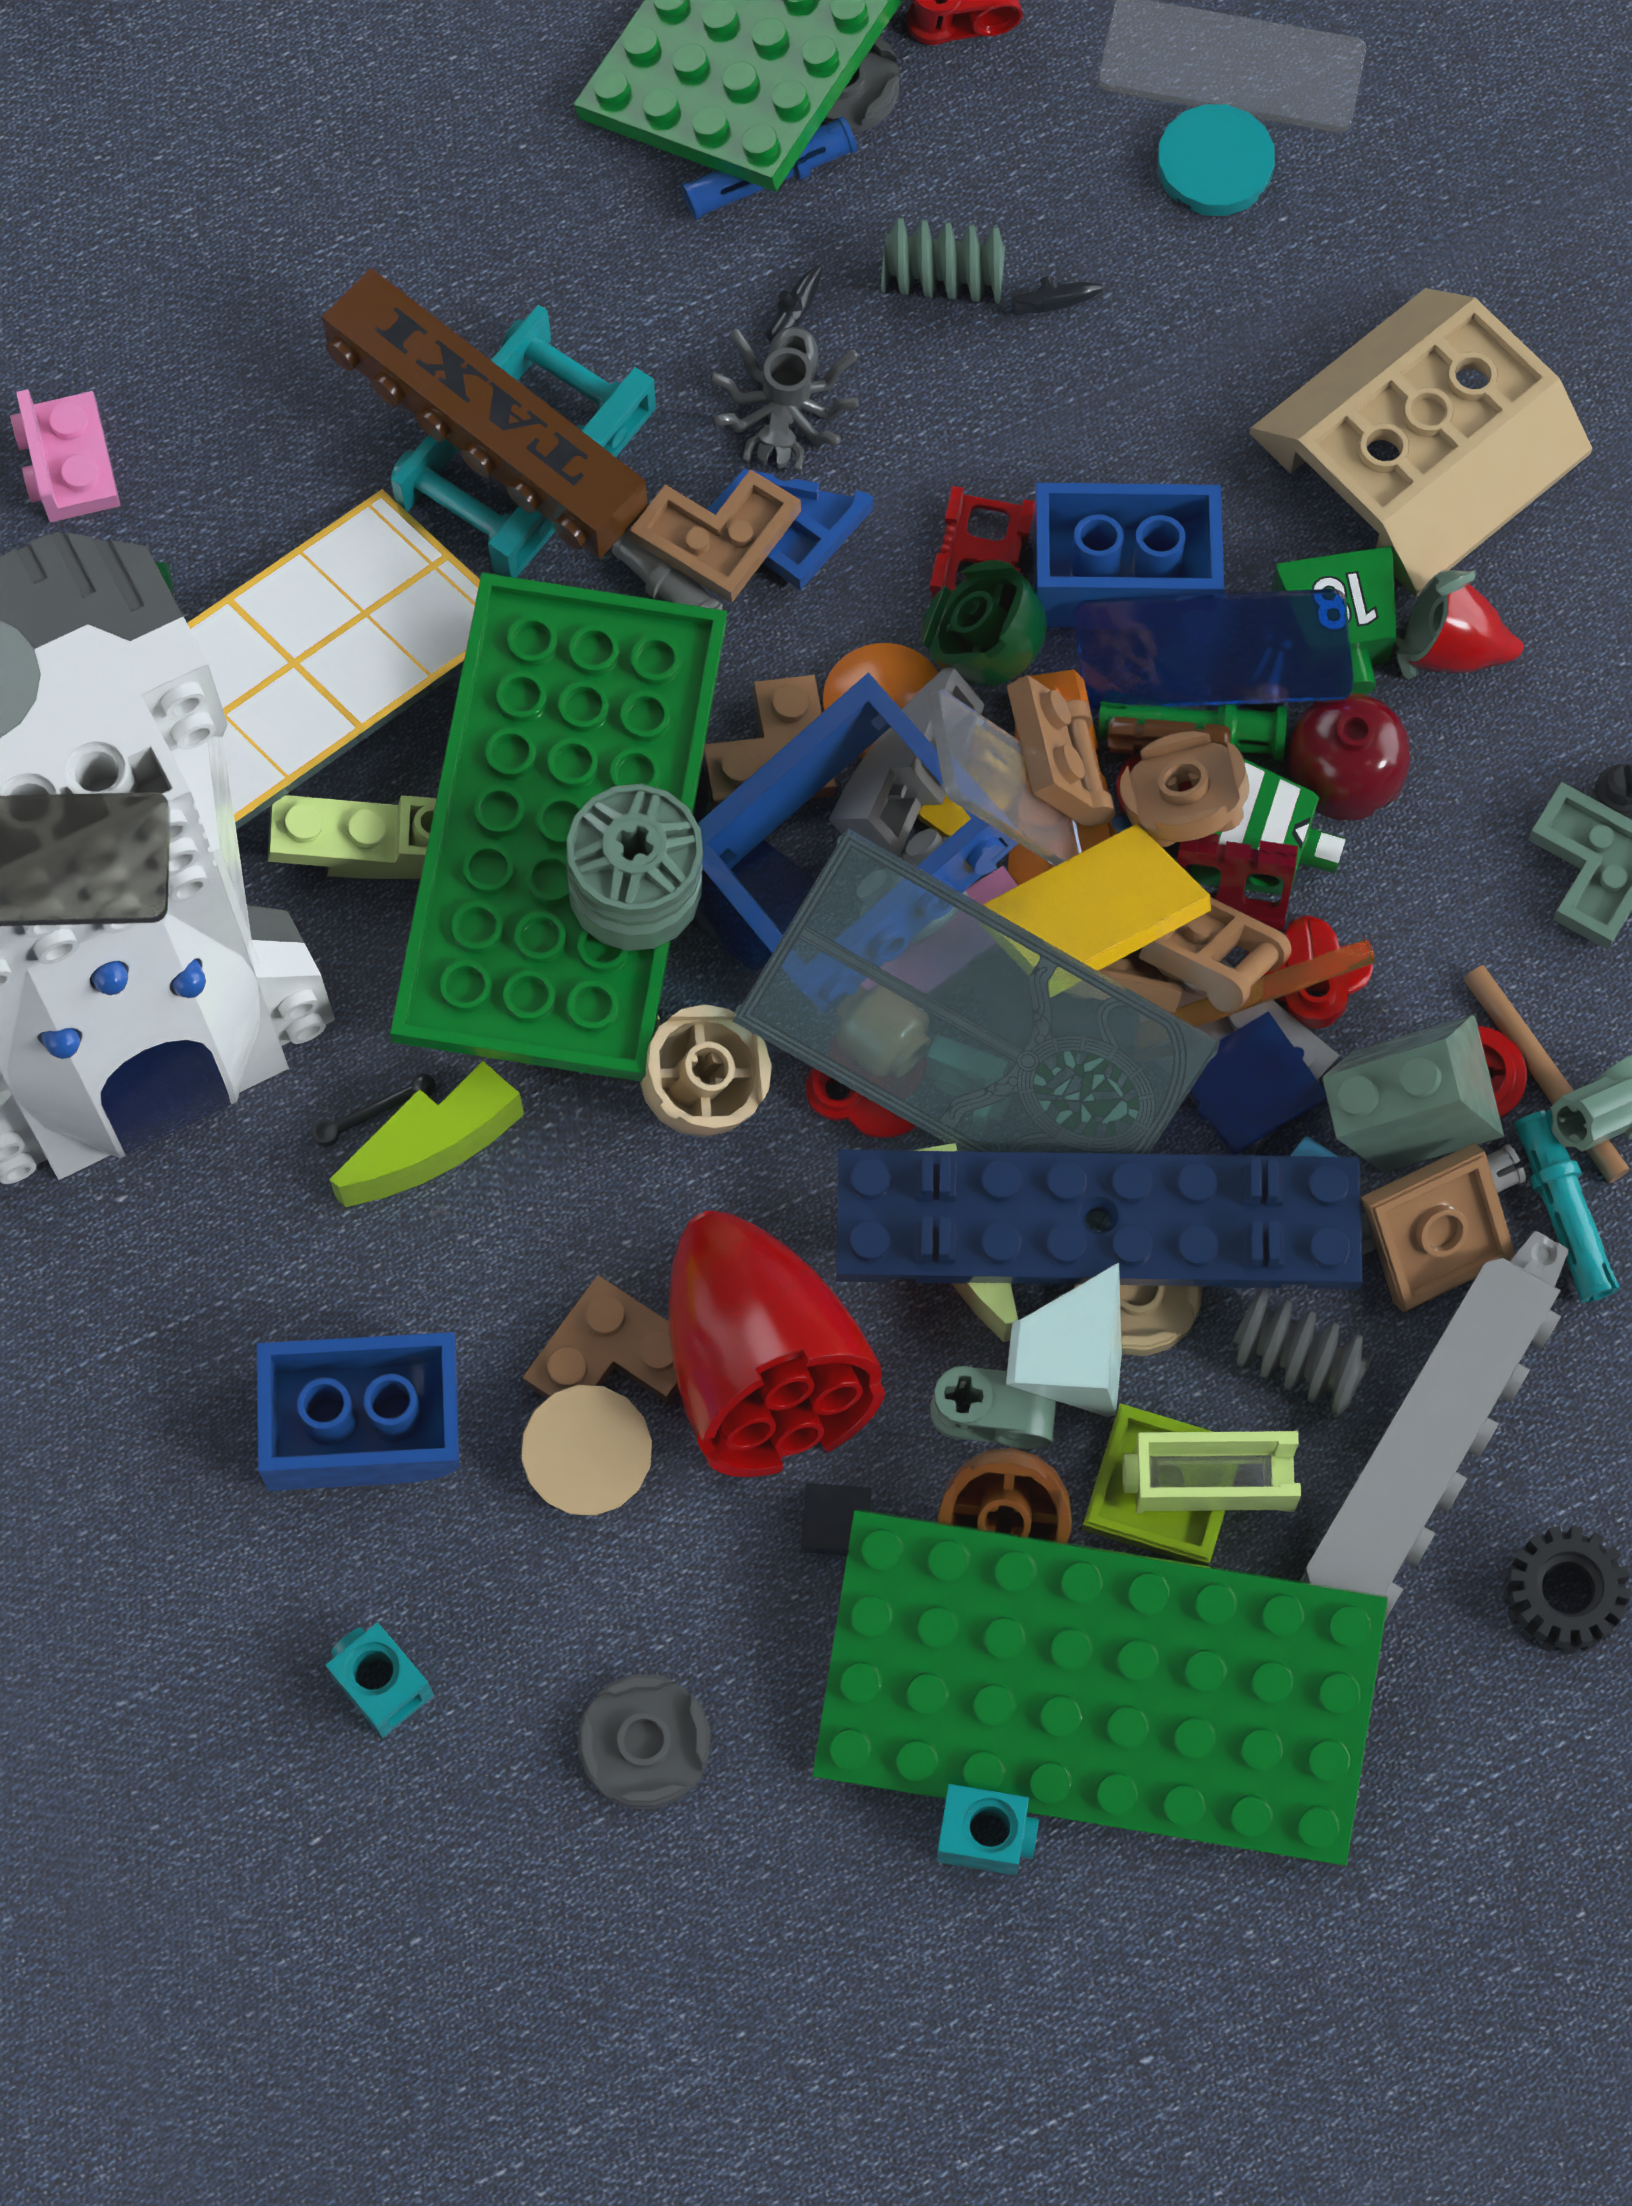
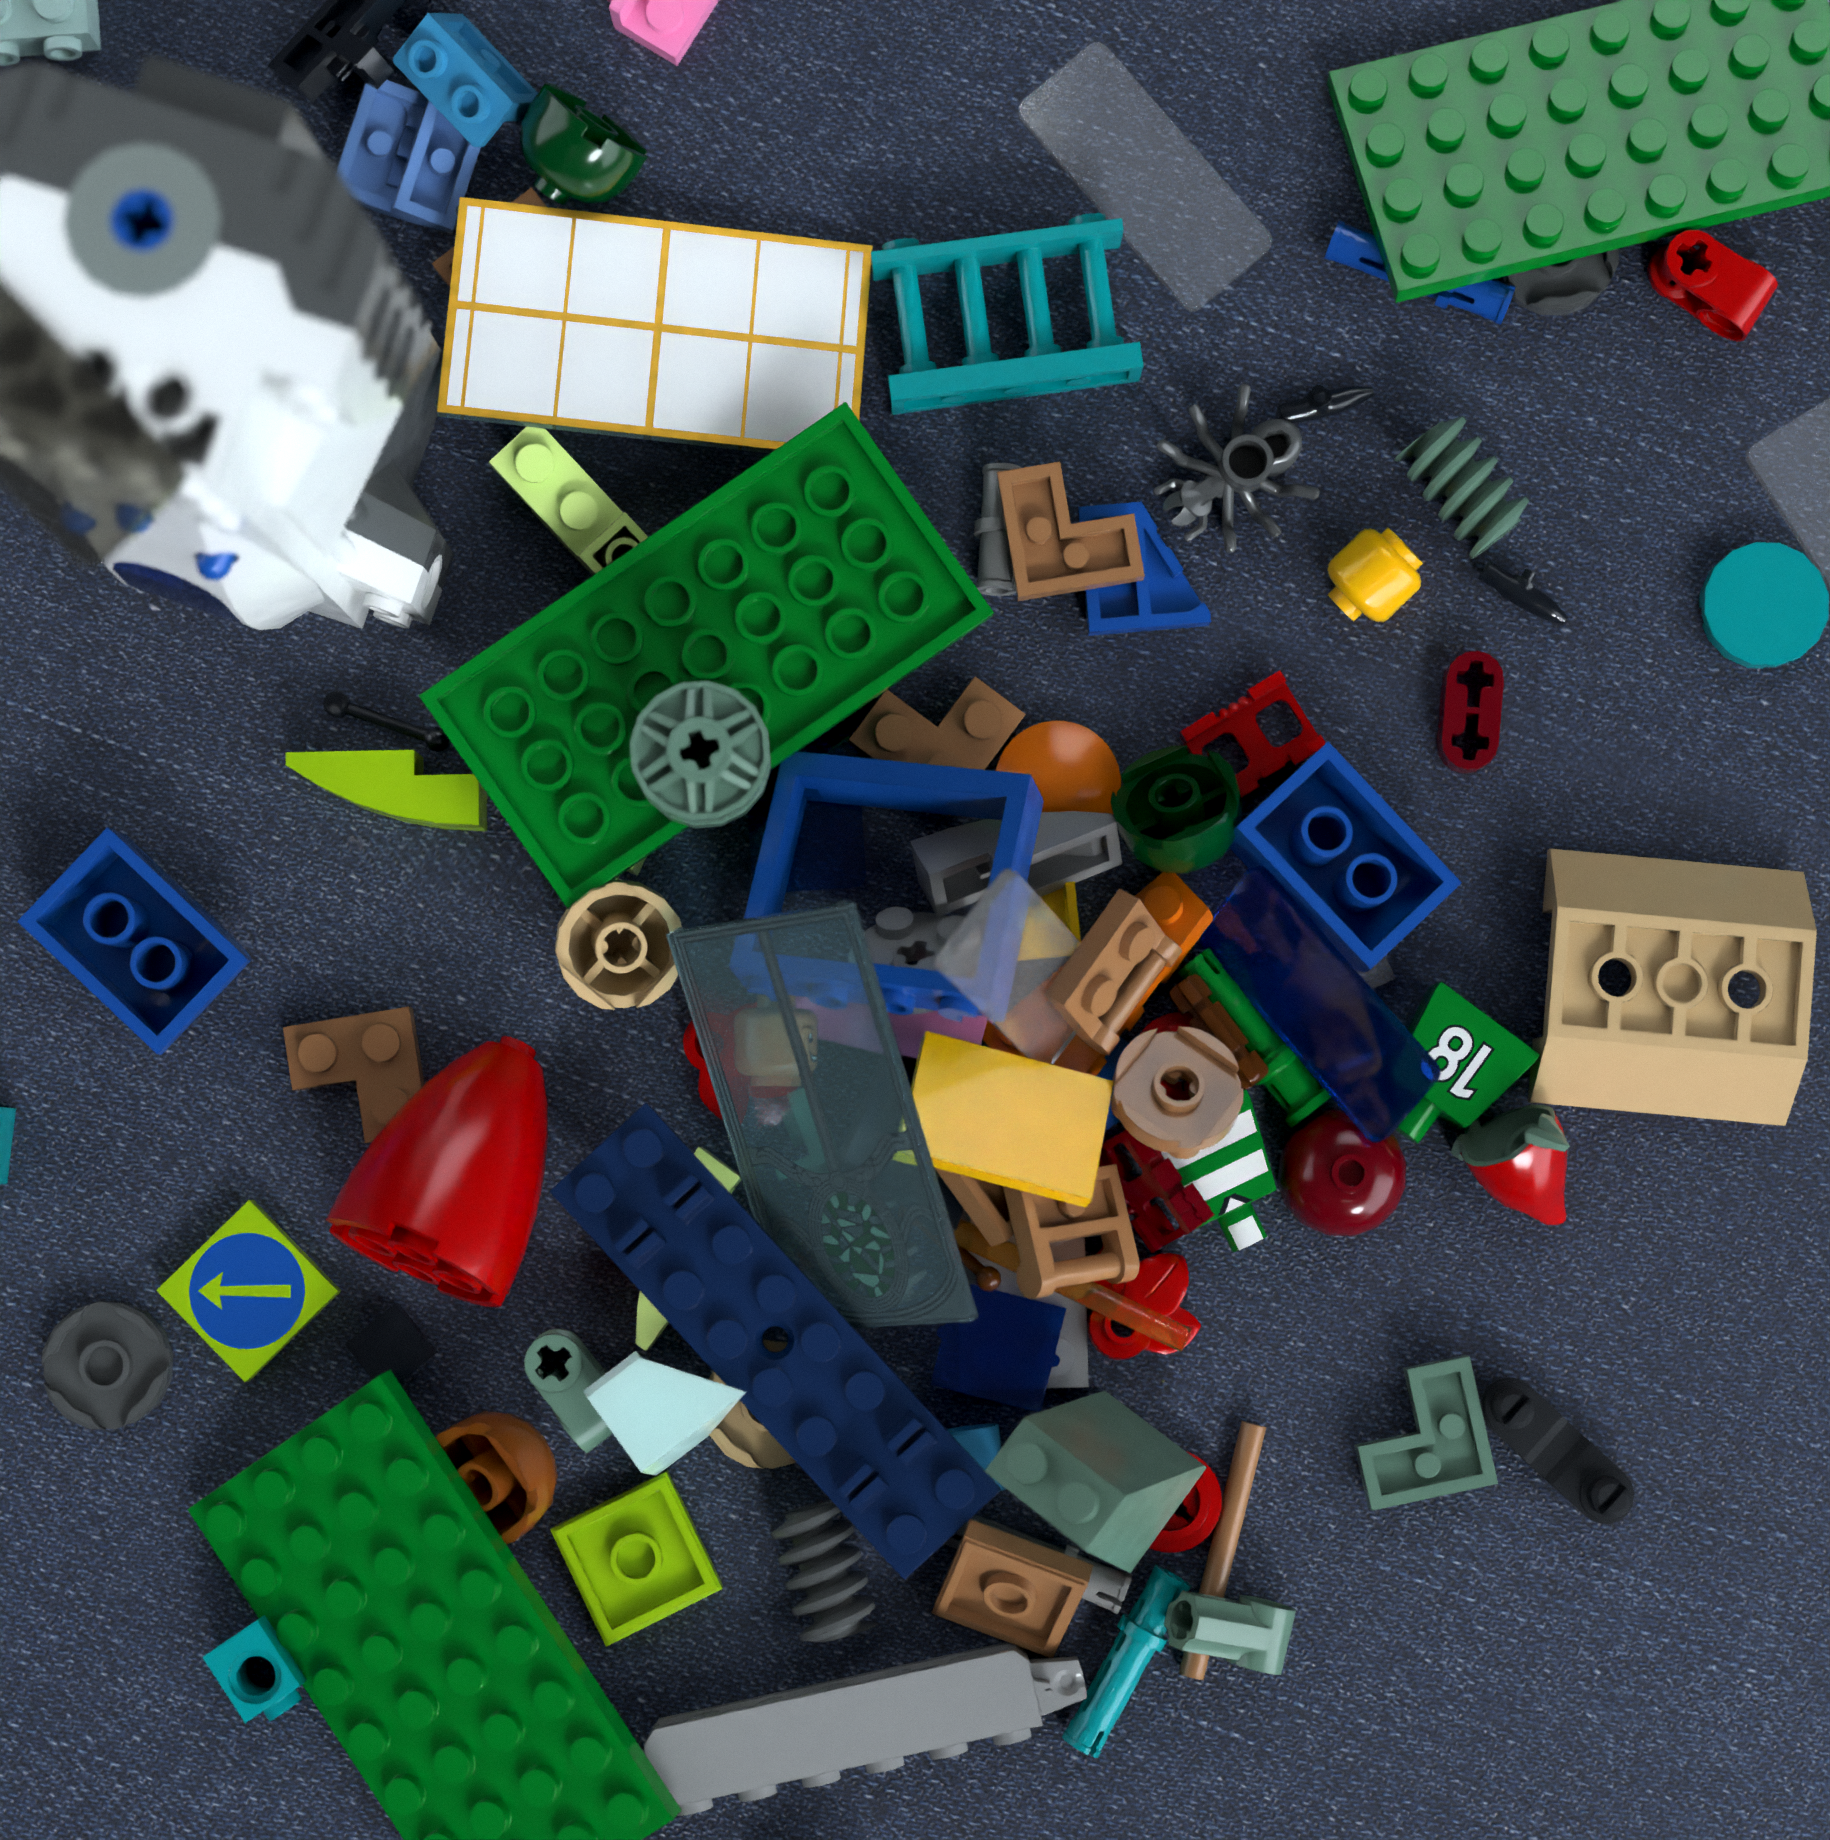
camera: 45 degrees right, 15 degrees up
reddish brown brick [322,268,648,559] -> none
tan tile [521,1385,652,1516] -> none
yellowish green window [1123,1431,1301,1514] -> none
none -> tile [156,1199,342,1382]
none -> clear piece [1018,42,1272,311]
none -> yellow head [1327,527,1423,622]
none -> dark red beam [1437,651,1504,774]

